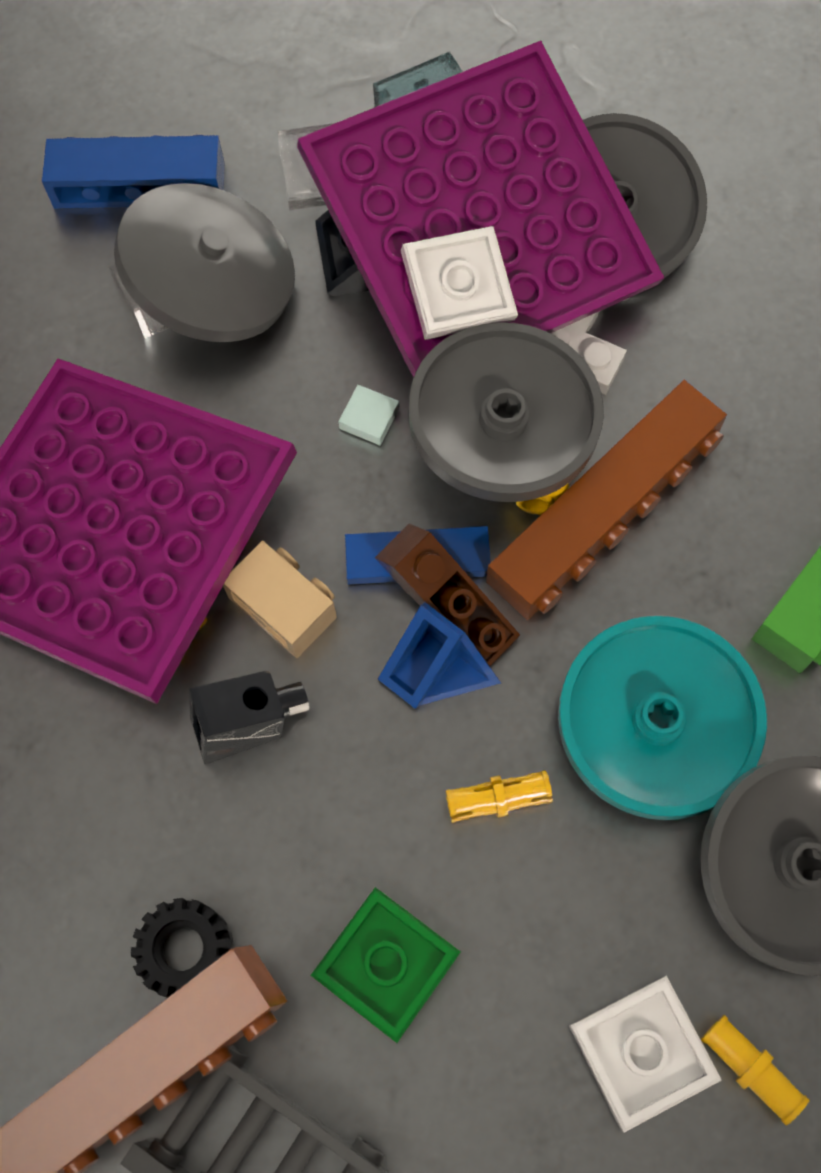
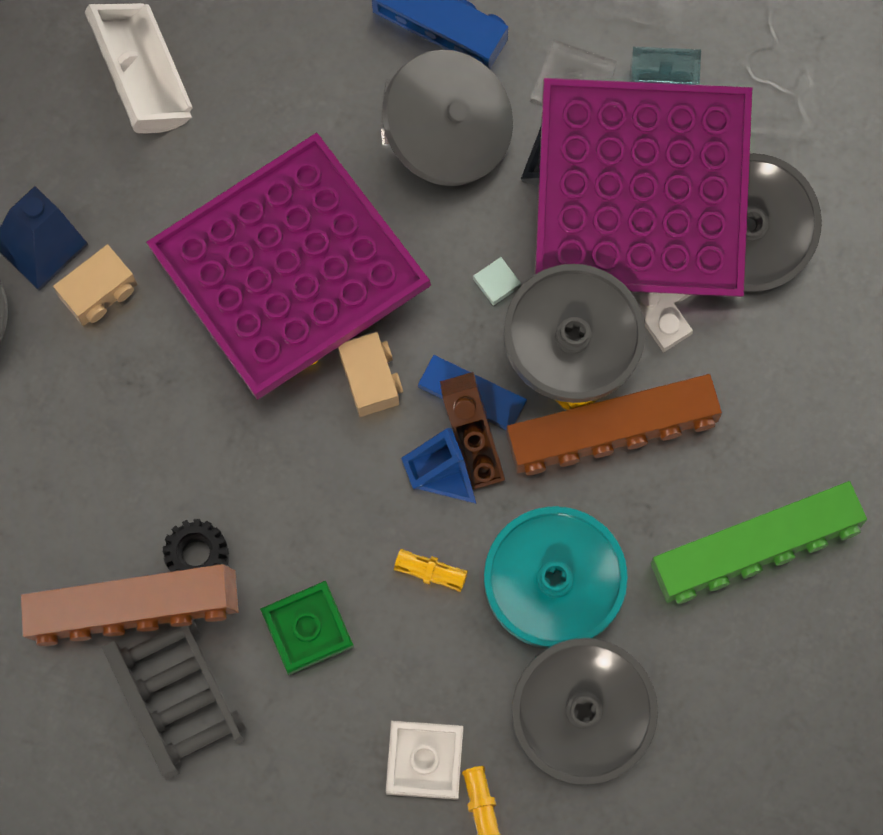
camera: 30 degrees right, 5 degrees up
black torso [189,671,309,765] -> none
white plate [400,226,518,340] -> none

